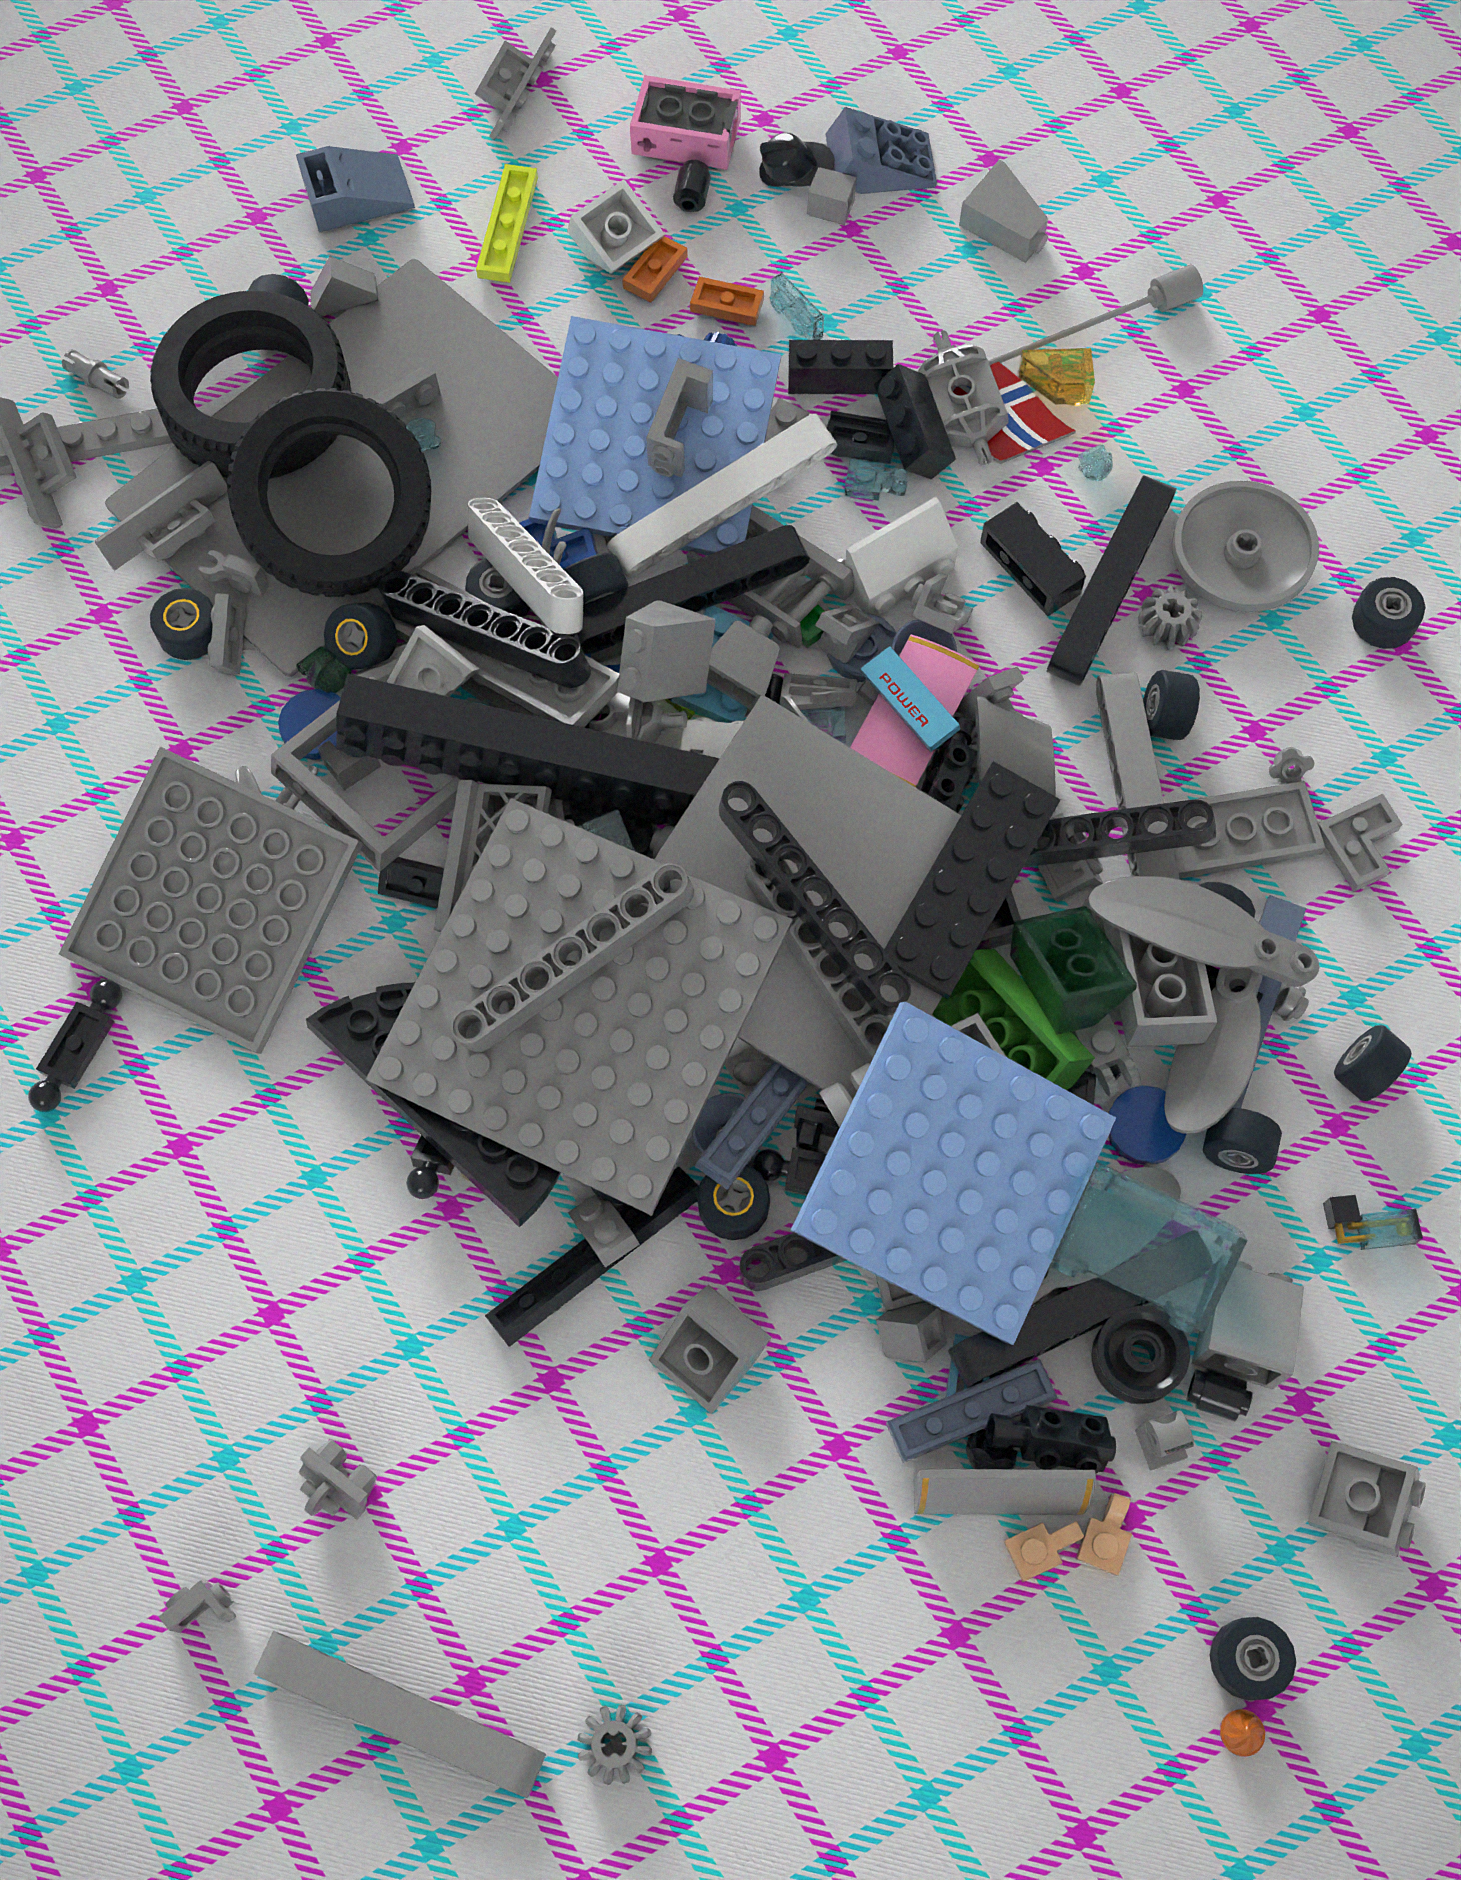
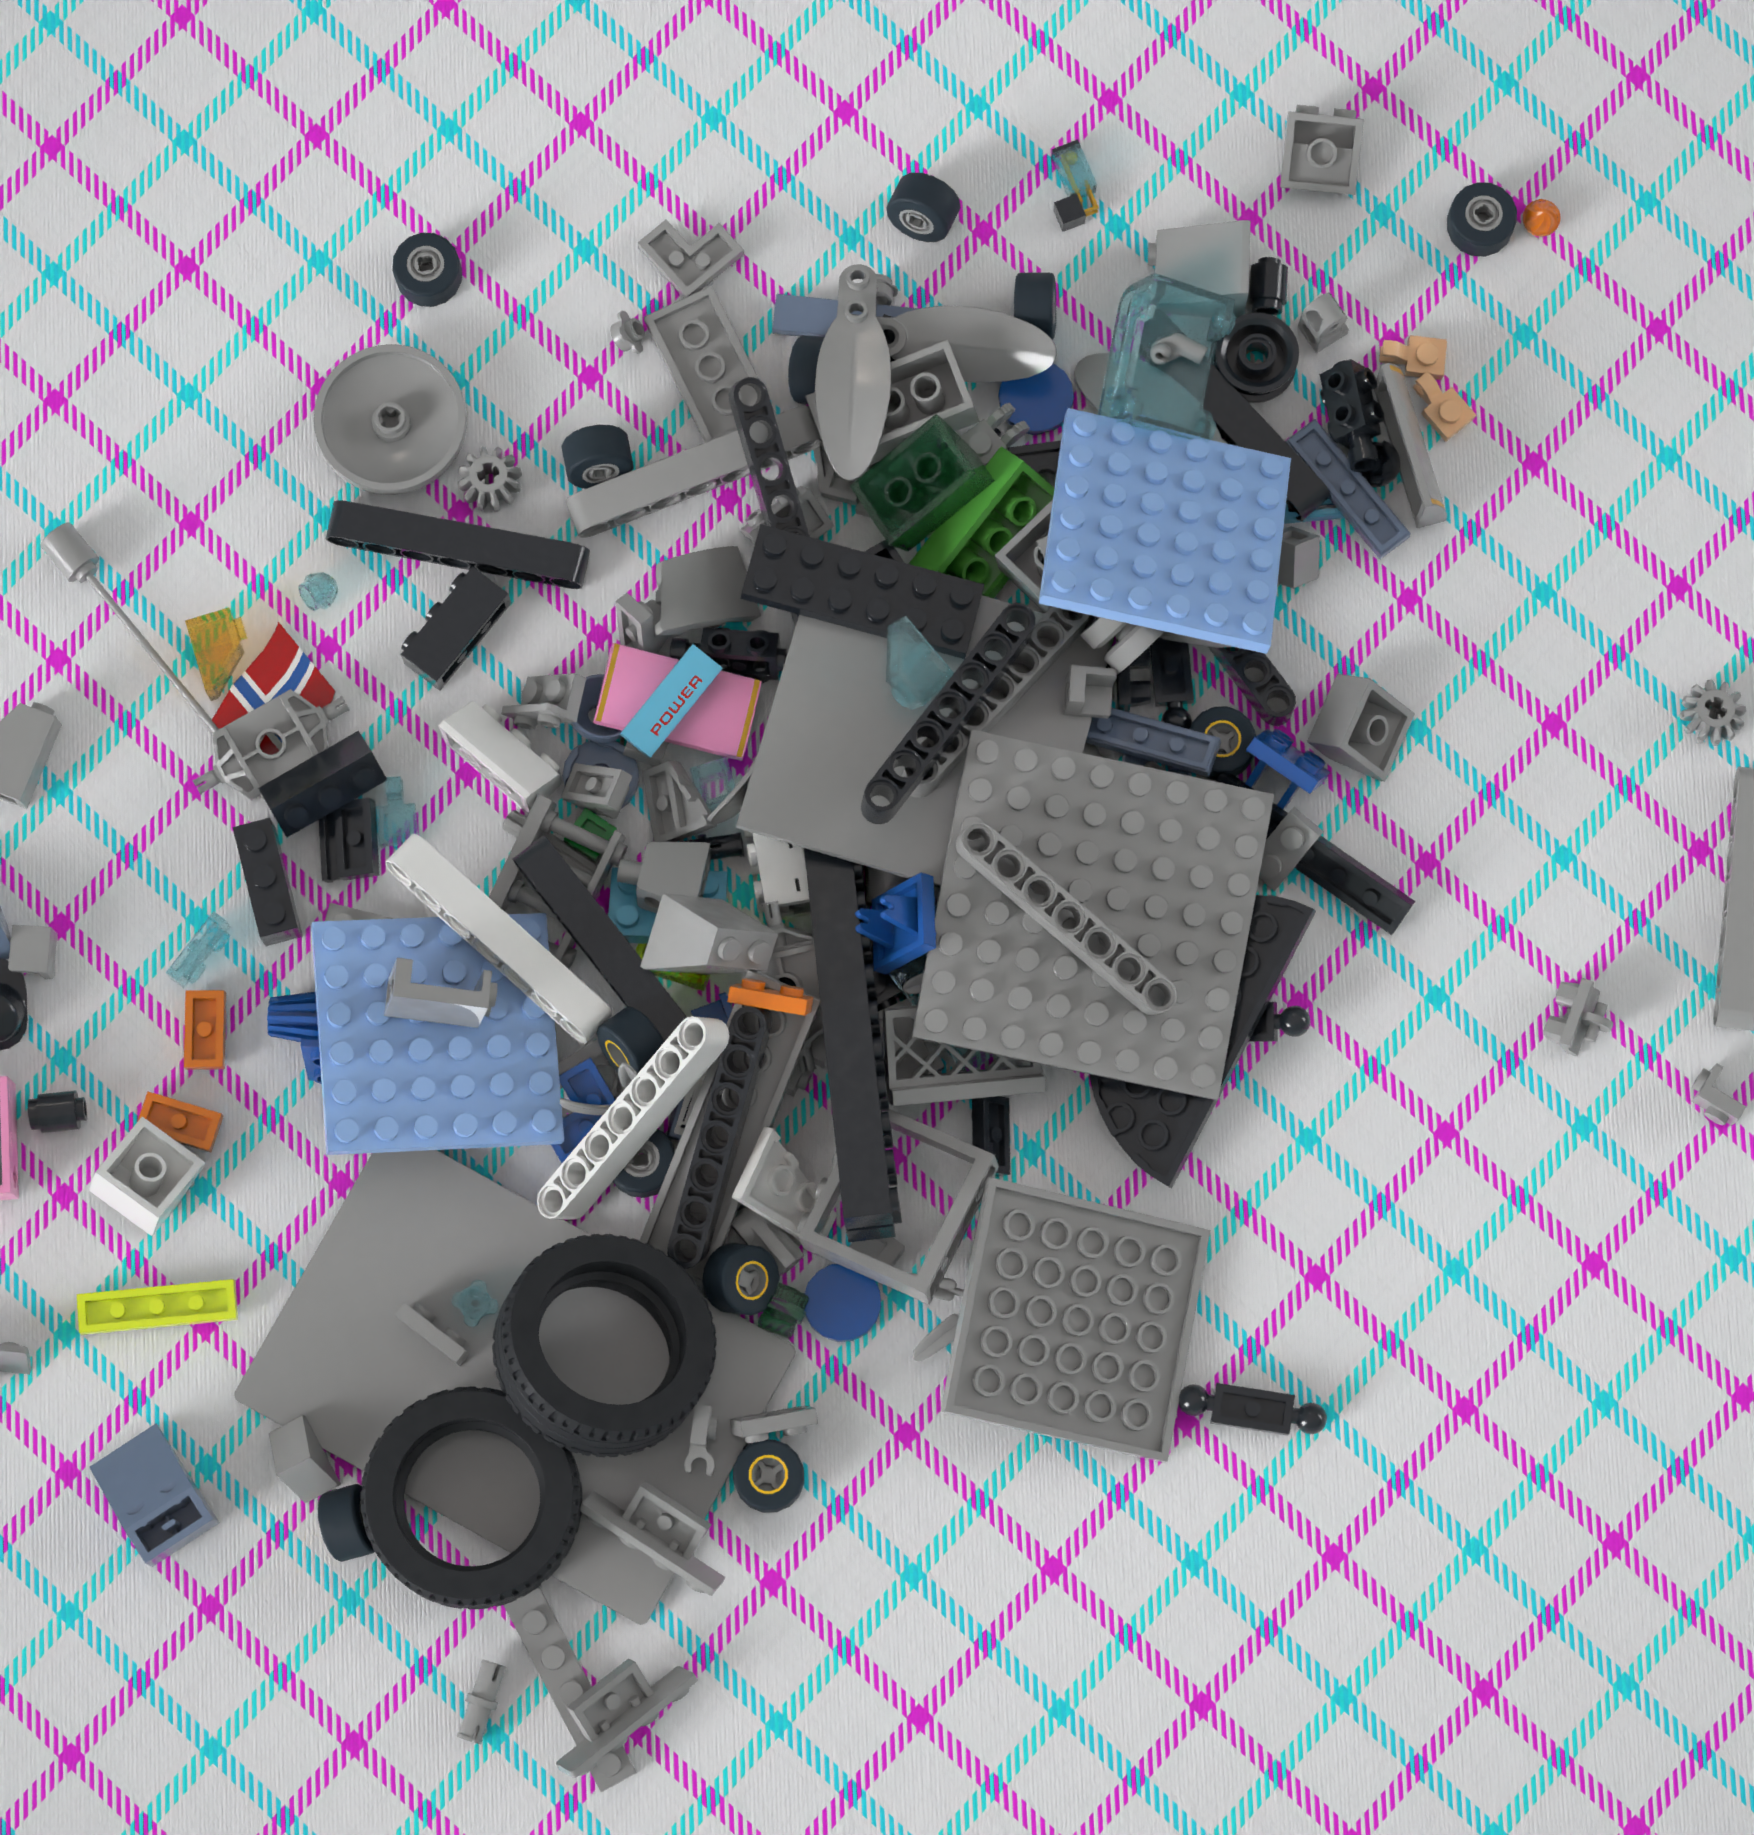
camera: 105 degrees left, 10 degrees up
none -> orange plate [727,978,814,1016]
none -> blue plate [855,872,936,974]
none -> clear light blue slope [886,616,954,710]
none -> light grey panel [1064,665,1117,719]
none -> light grey arm [1150,333,1208,365]
none -> blue plate [1245,729,1330,809]

